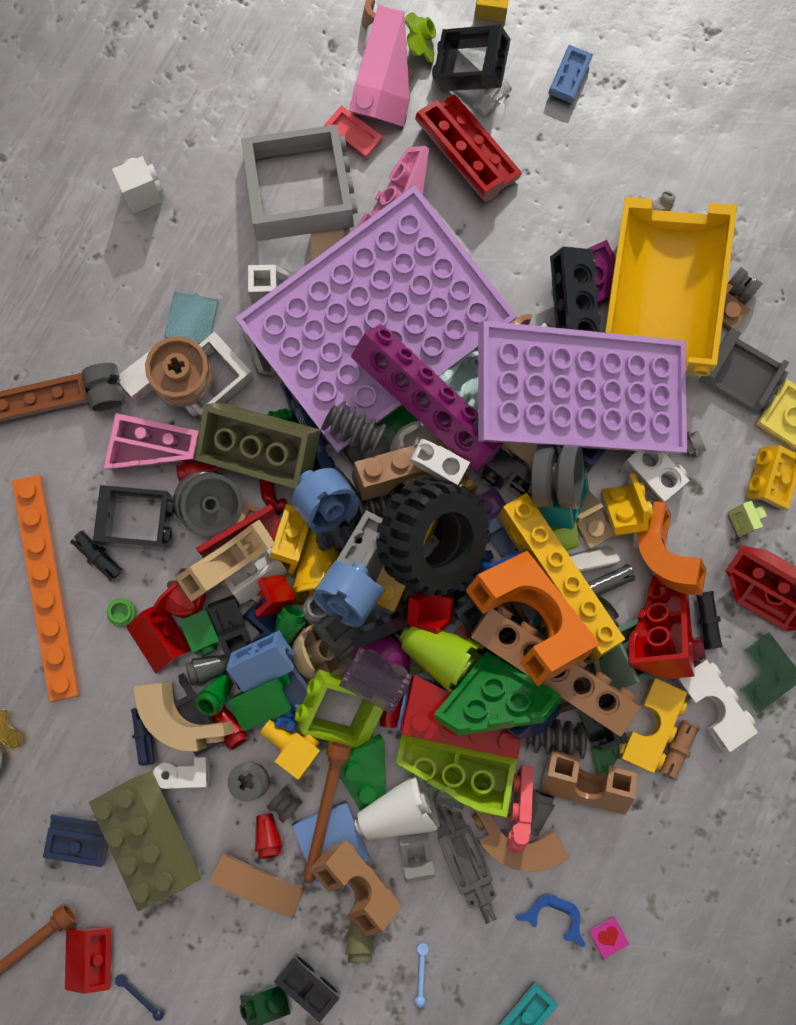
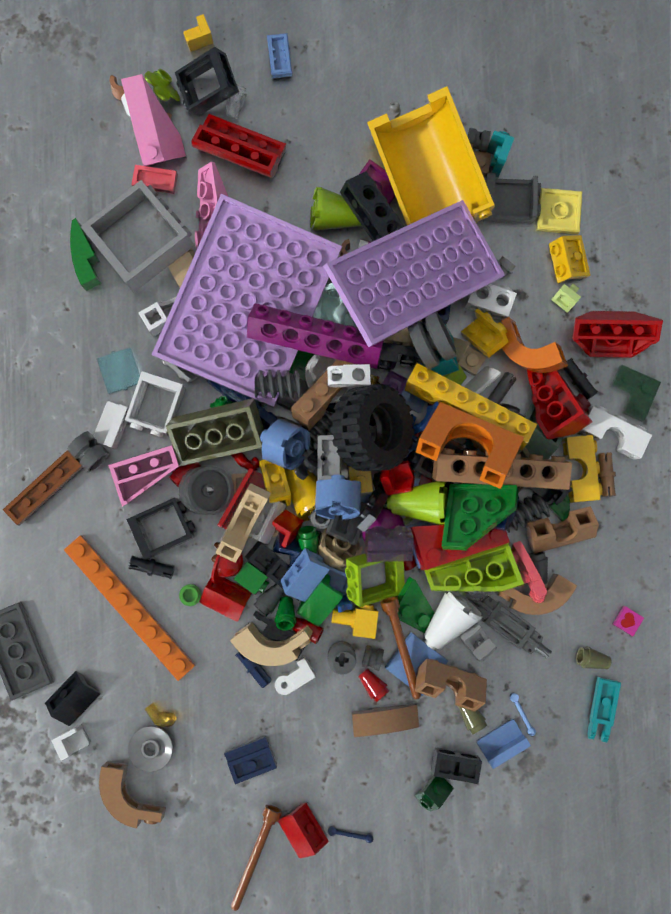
camera: 30 degrees left, 5 degrees up
olive brick [89,771,202,911] -> none
white brick [112,156,163,214] -> none
medium nougat wheel [145,336,213,407] -> none
blue helmet [516,894,585,947] -> none
none -> green slope [70,218,101,291]
none -> lime cone [310,187,362,231]
none -> medium blue panel [477,719,531,769]
none -> teal bracket [487,131,515,177]
none -> olive cone [576,646,612,669]

